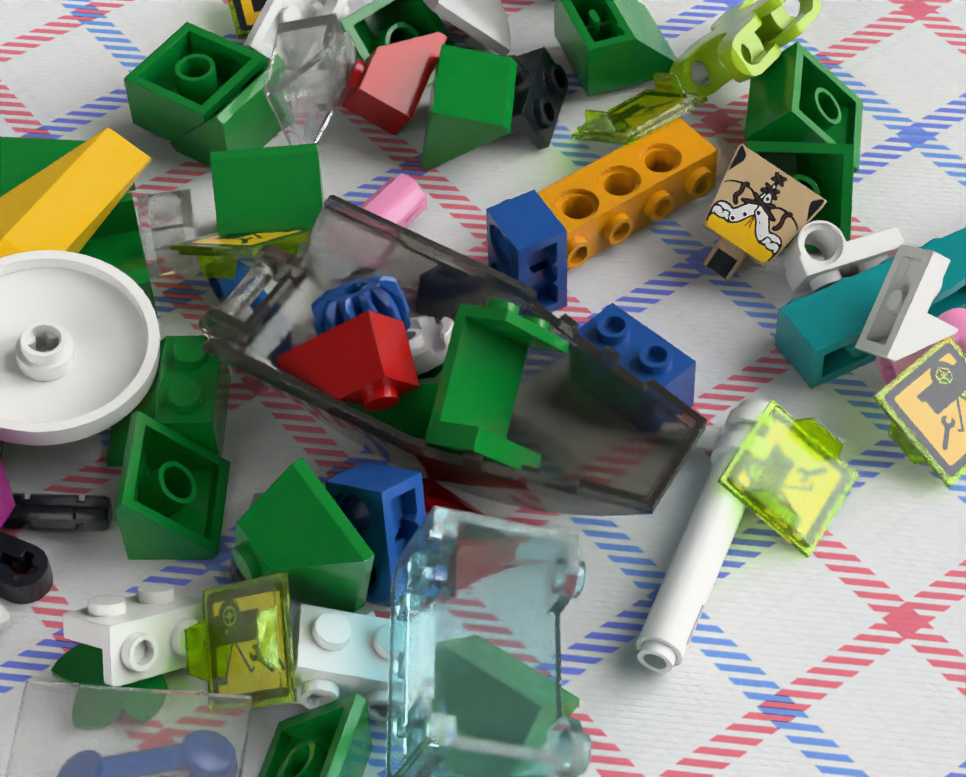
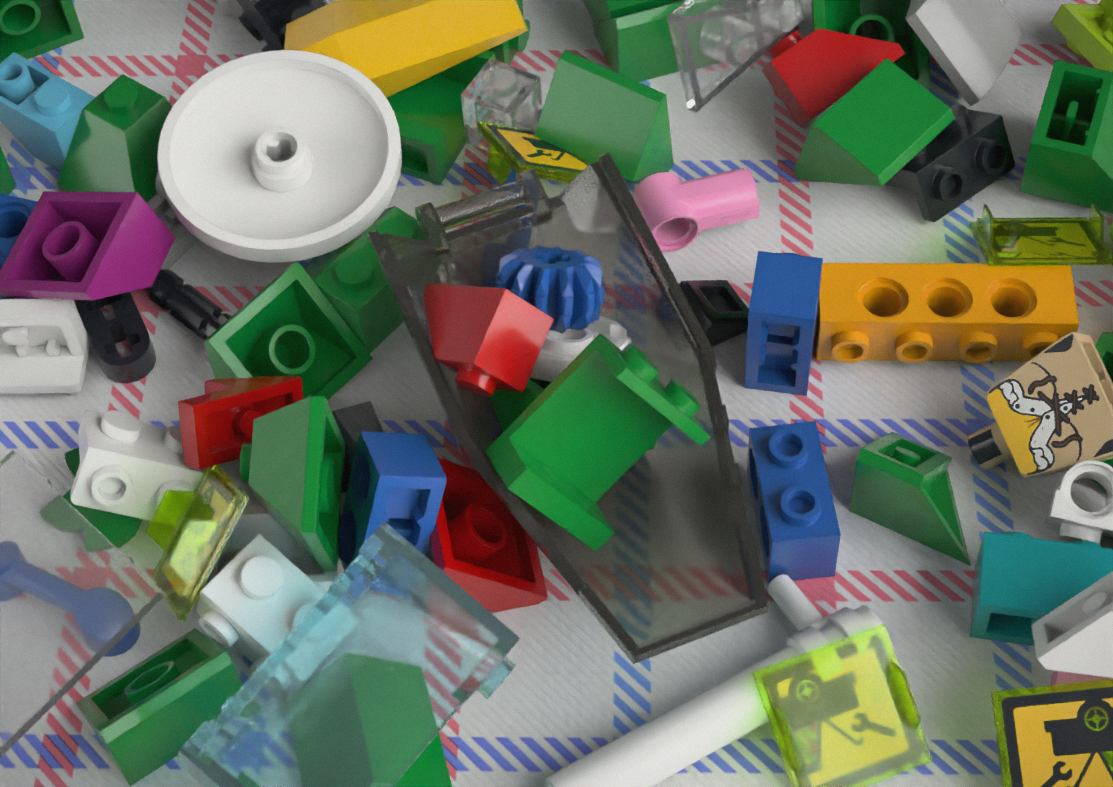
camera: 40 degrees right, 5 degrees up
none -> red slope [178,376,303,470]
none -> green slope [849,432,971,566]

